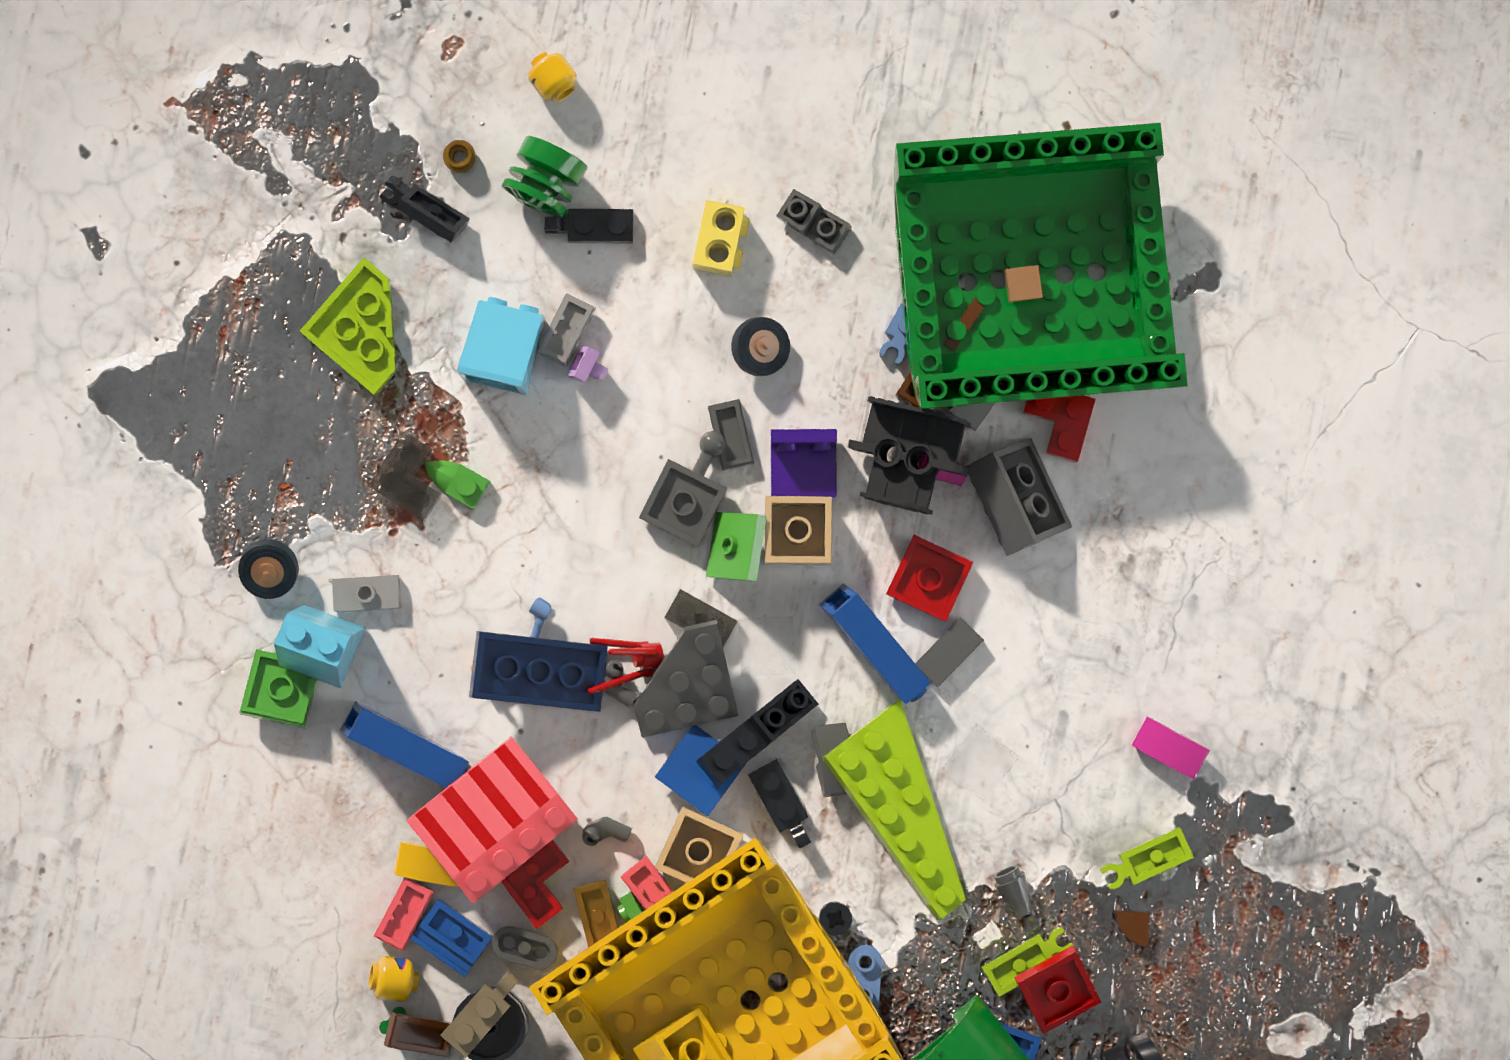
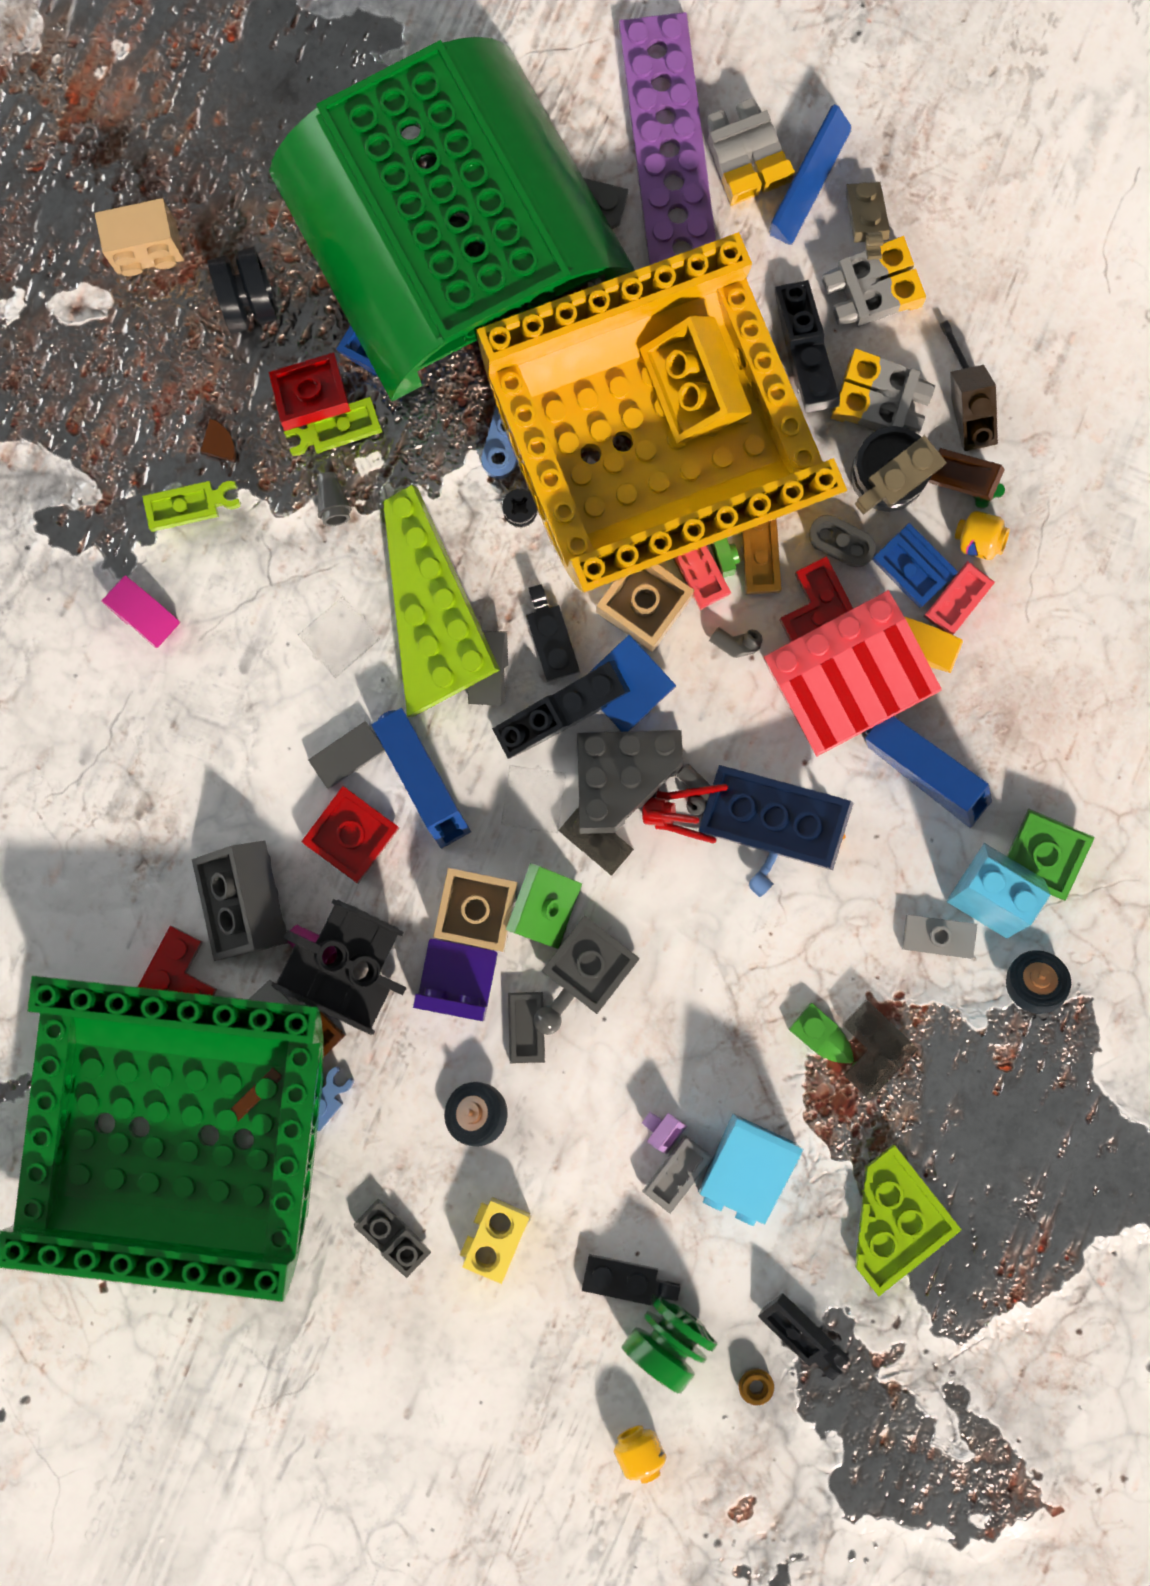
camera: 165 degrees left, 0 degrees up
medium nougat tile [1004,265,1043,303] -> none

